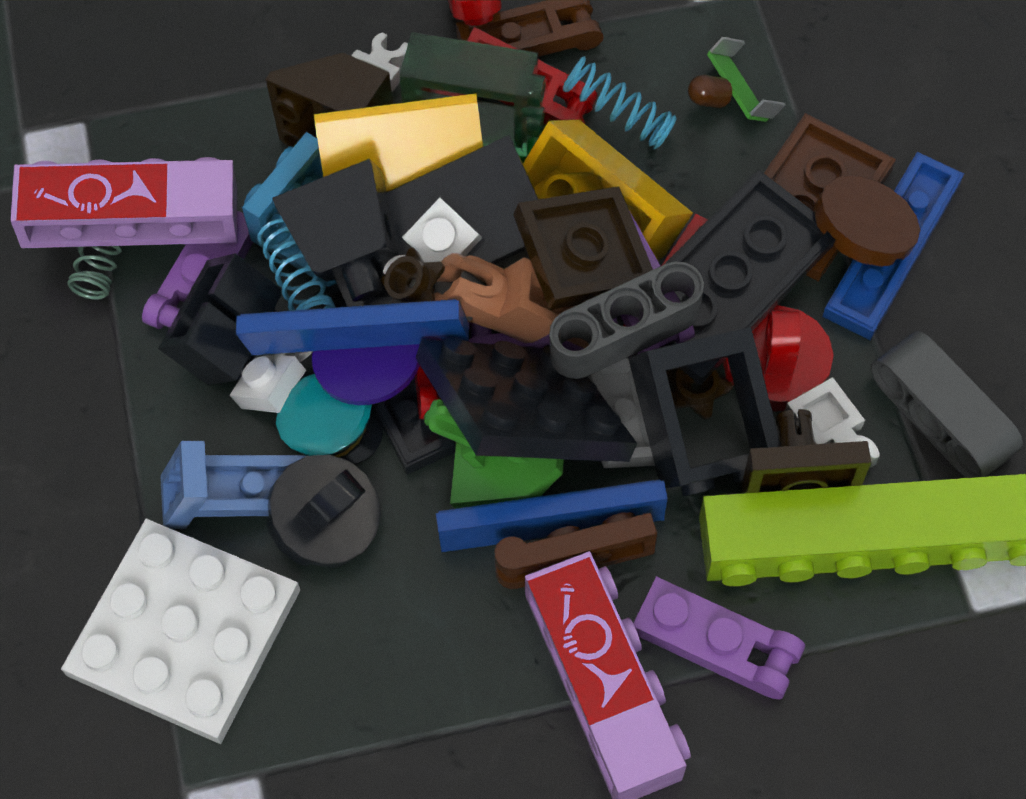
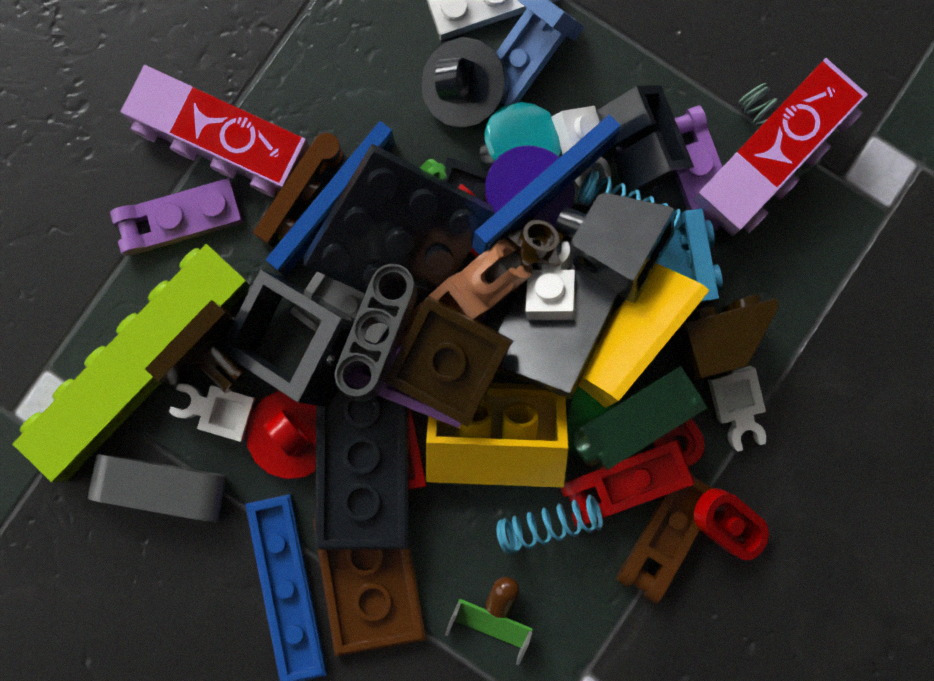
camera: 135 degrees right, 20 degrees up
reddish brown tile [814,175,921,267] -> none

